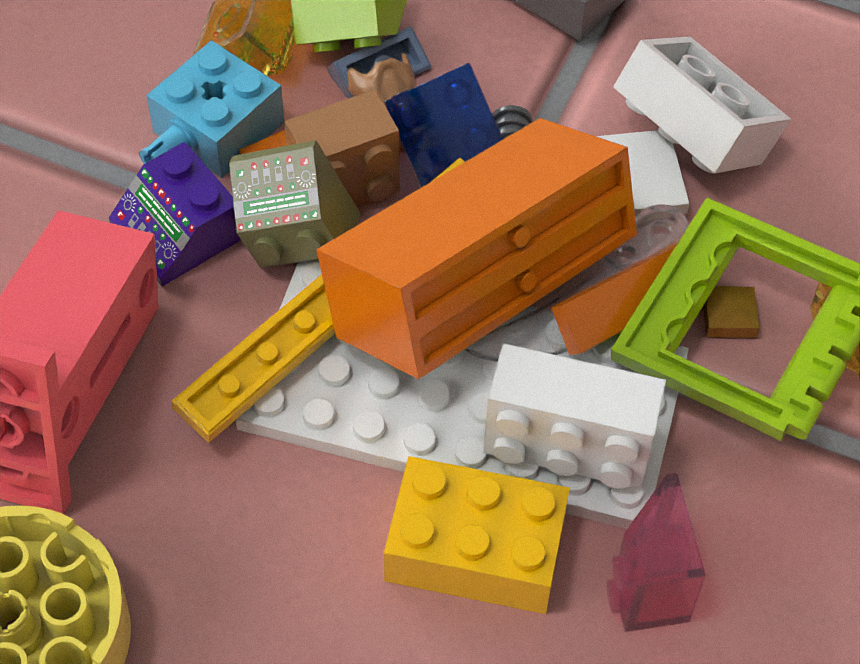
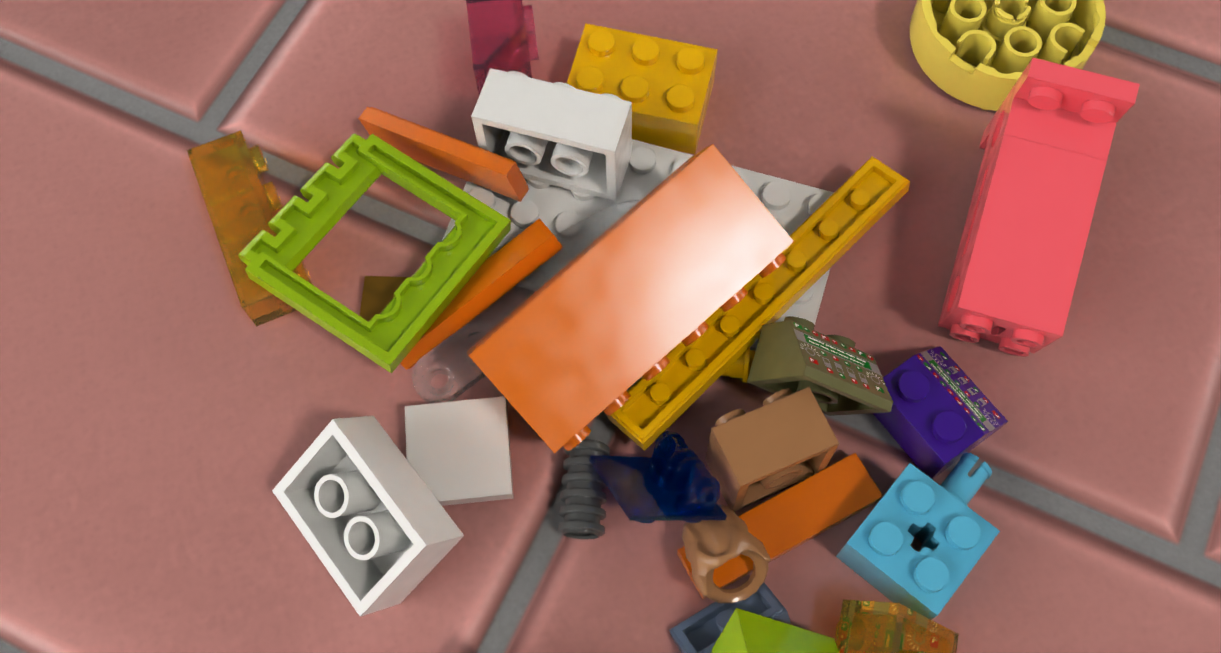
camera: 175 degrees left, 10 degrees up
none -> orange tile [358,106,529,202]

